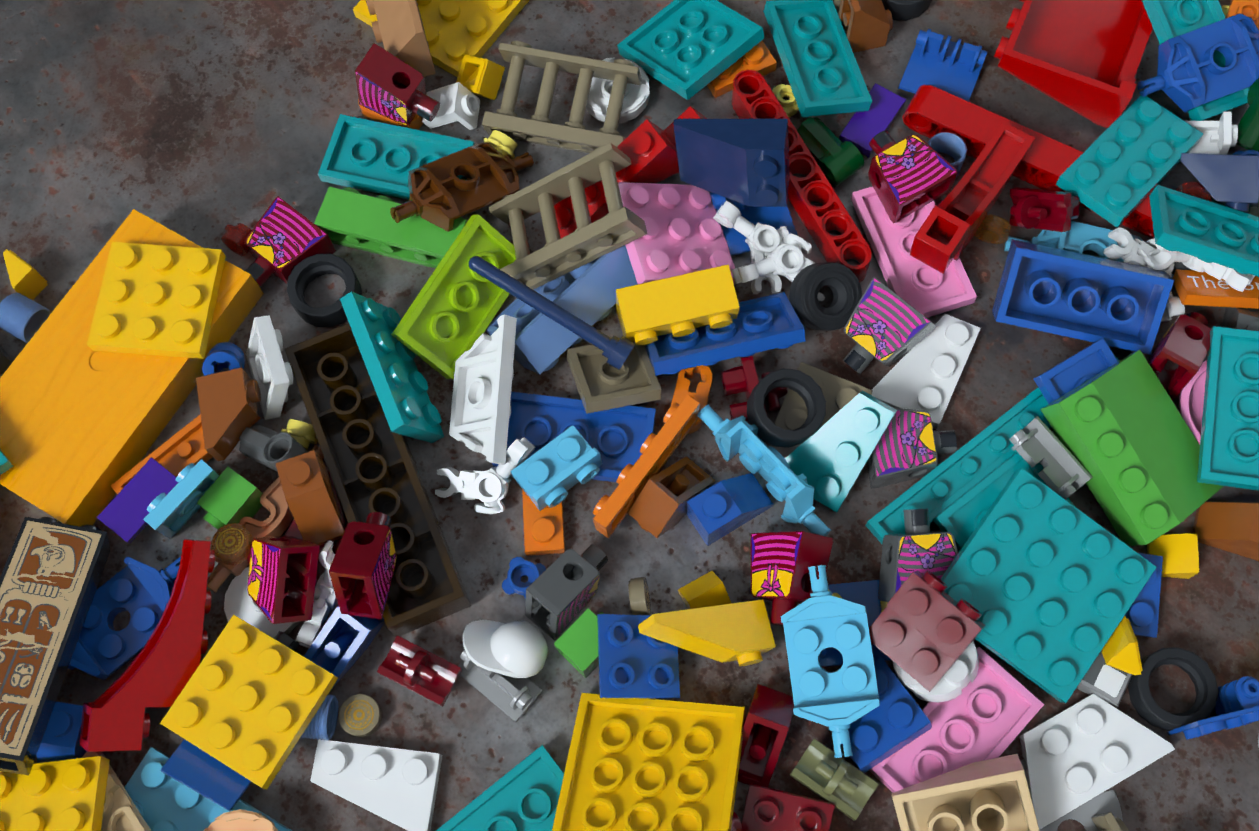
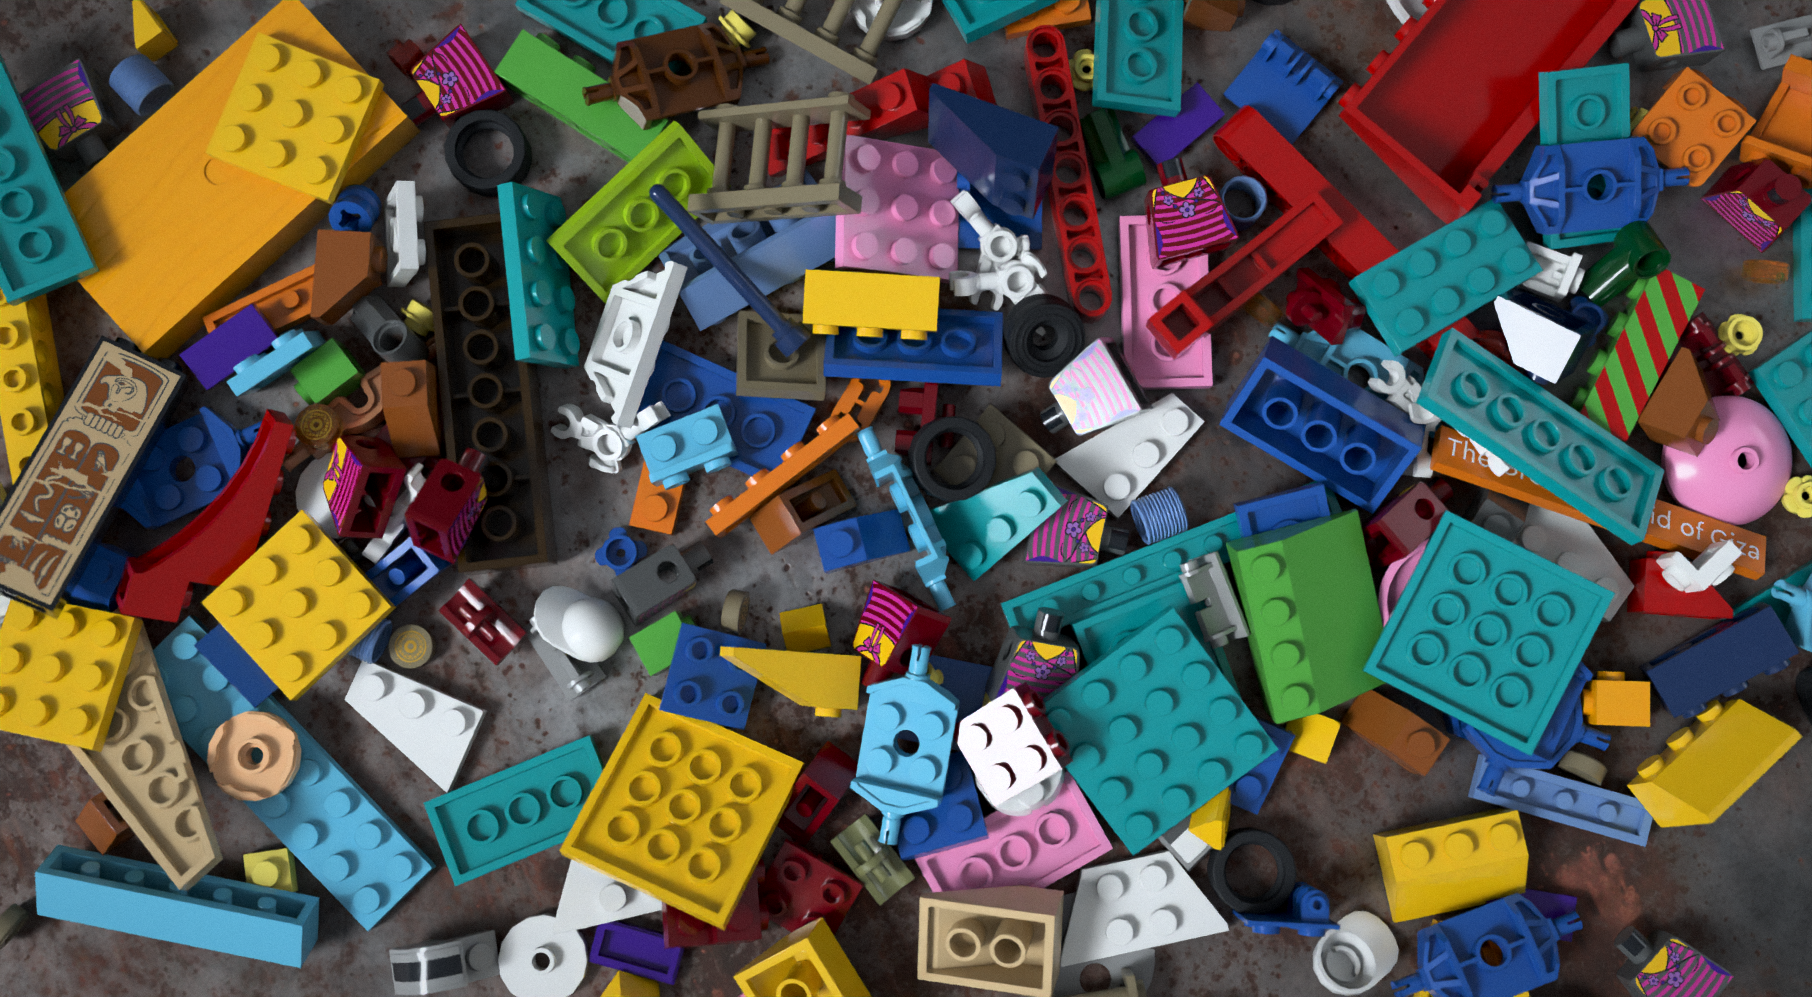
camera: 10 degrees right, 15 degrees up
none -> medium blue piece [1130,486,1188,545]

